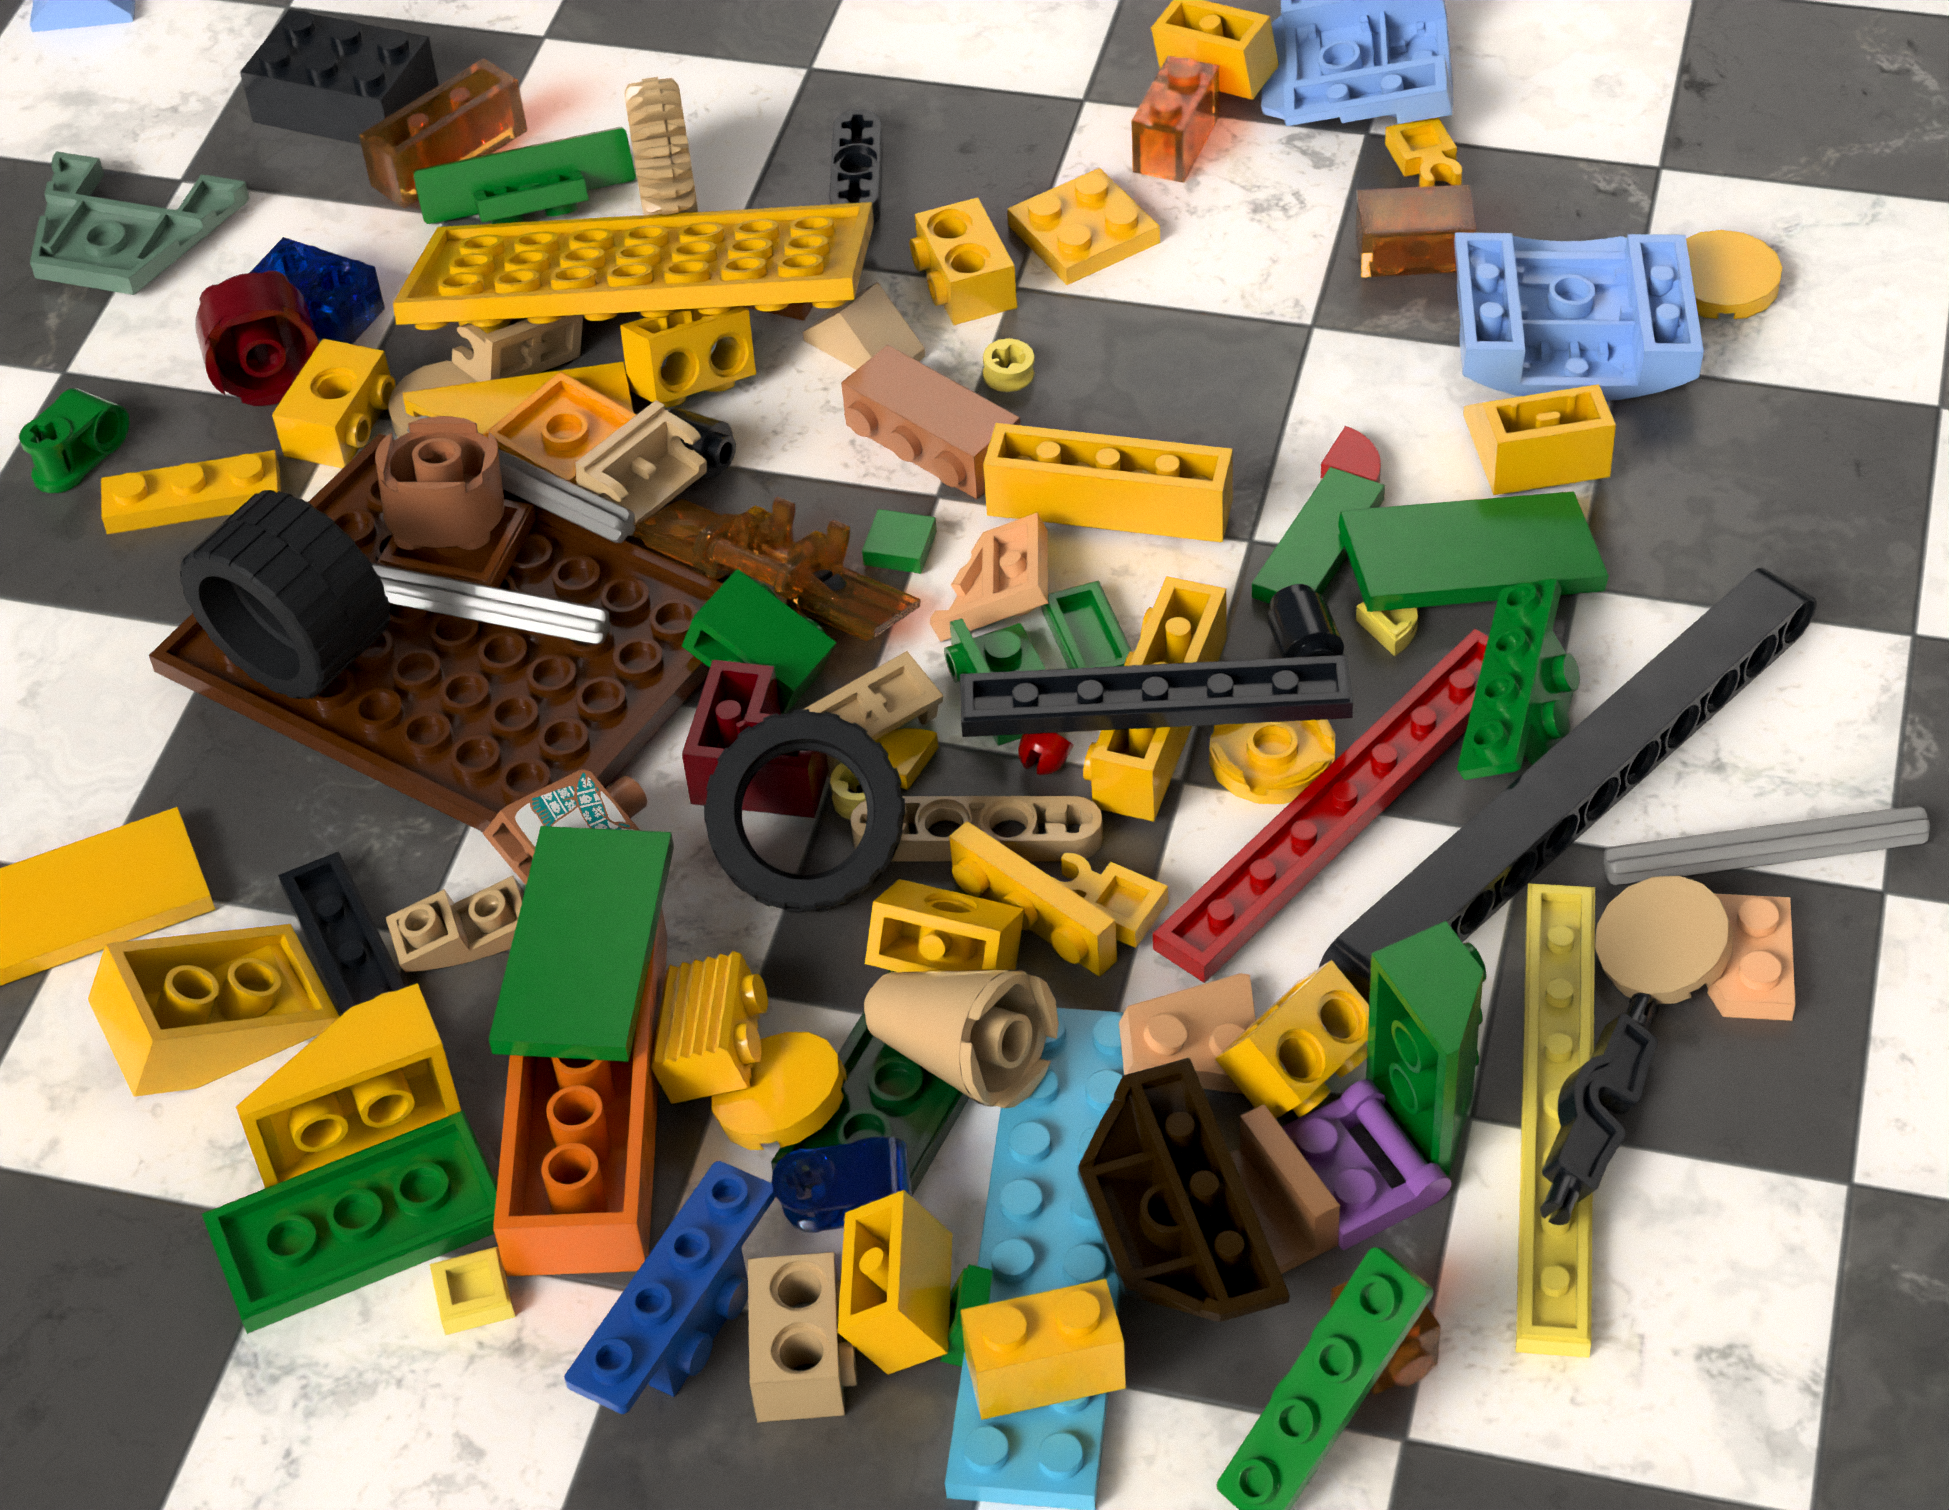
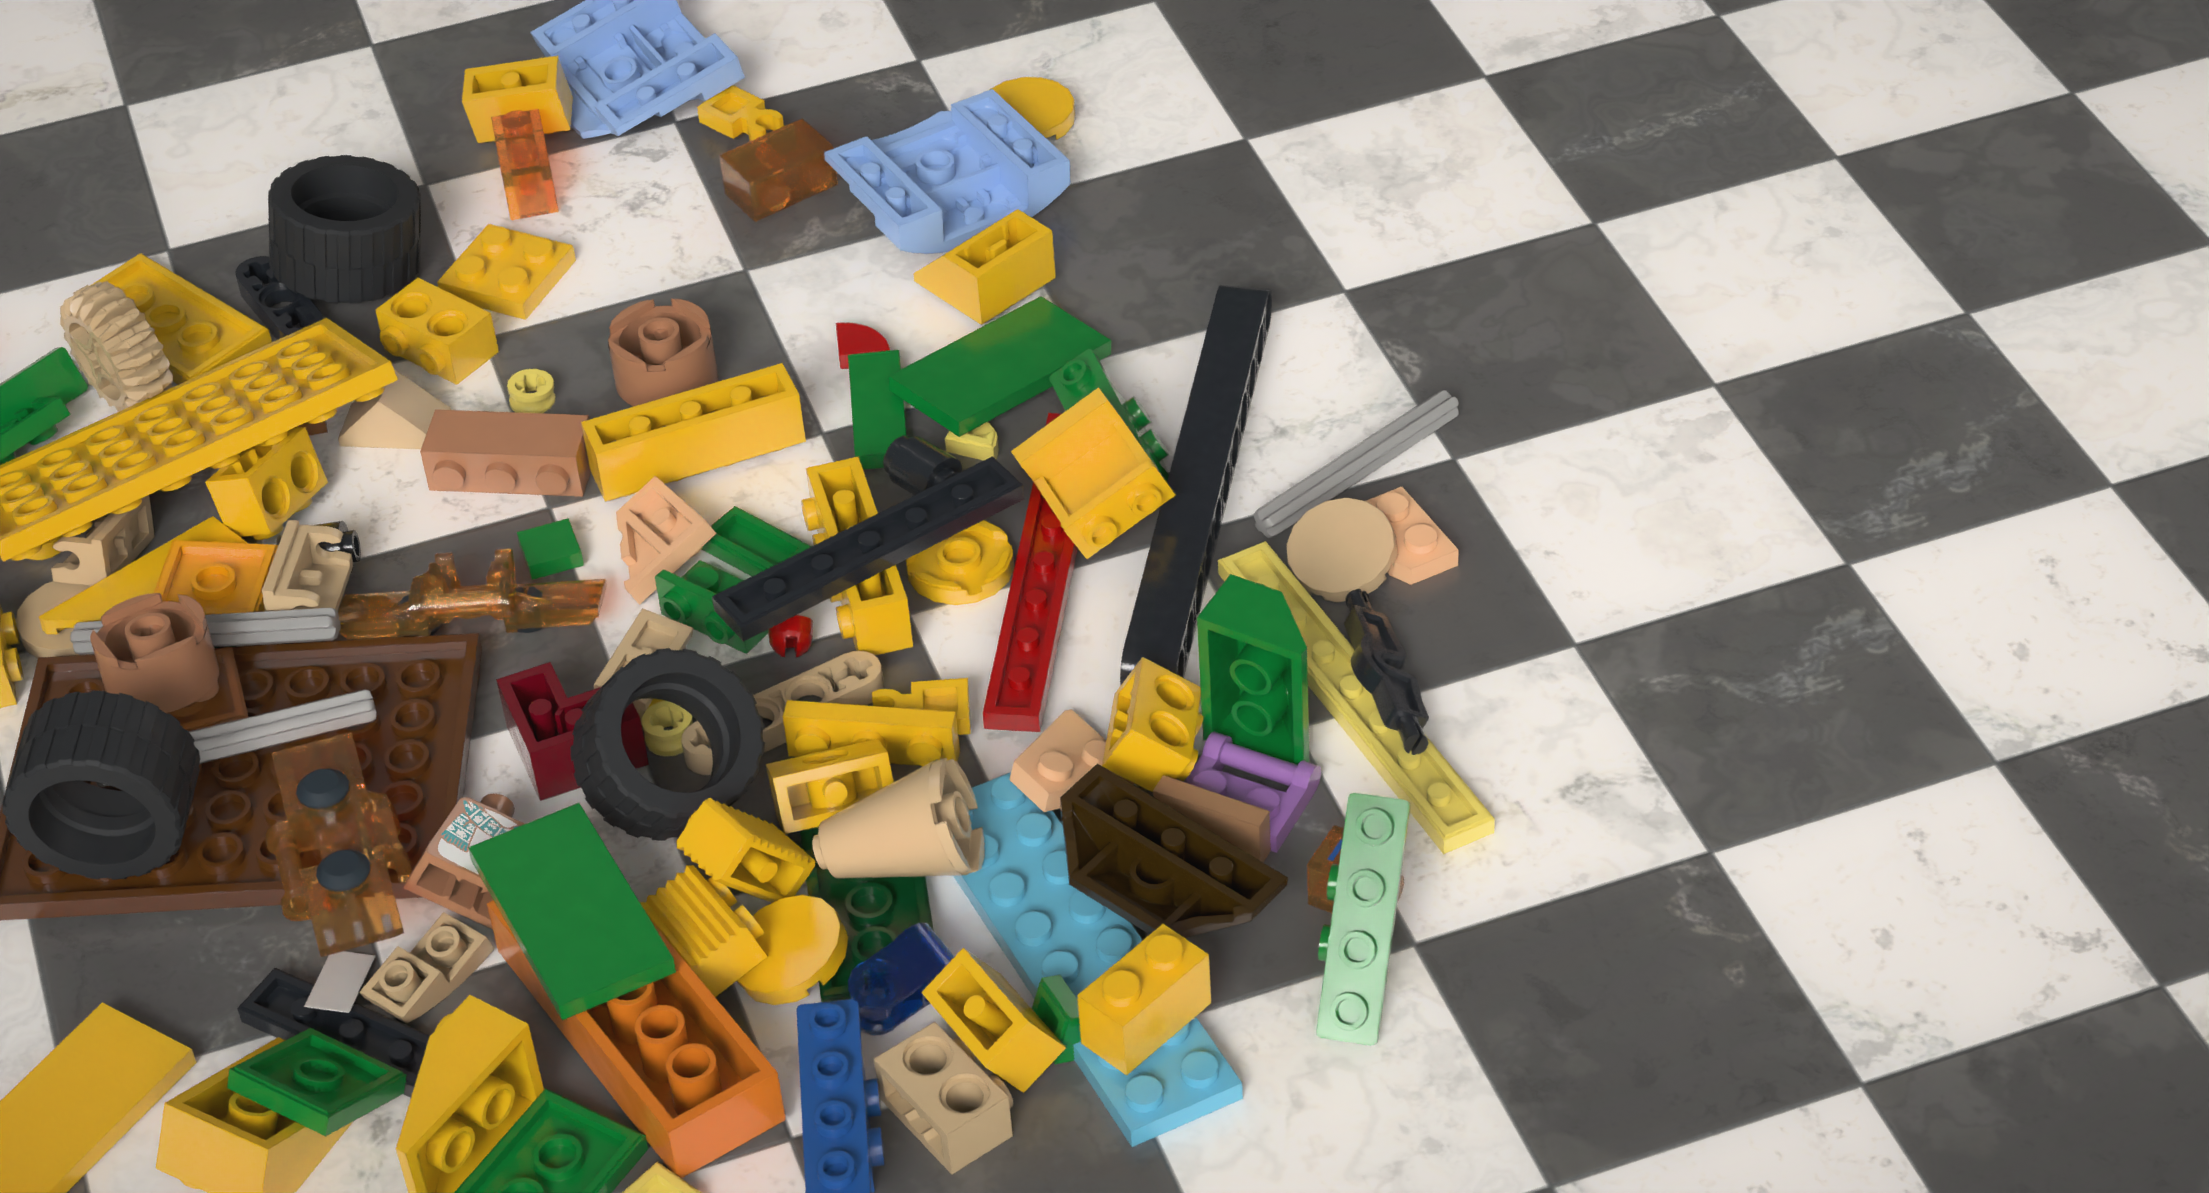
camera: 35 degrees left, 5 degrees down
green brick [681,568,837,714] -> none
none -> yellow tile [63,253,272,385]
none -> green tile [227,1028,407,1136]
none -> clear orange piece [265,732,412,957]
none -> black tyre [268,155,421,304]
none -> white sticker [304,950,375,1013]
none -> nougat brick [608,298,719,407]
none -> yellow brick [677,798,815,903]
none -> yellow panel [1011,387,1176,559]

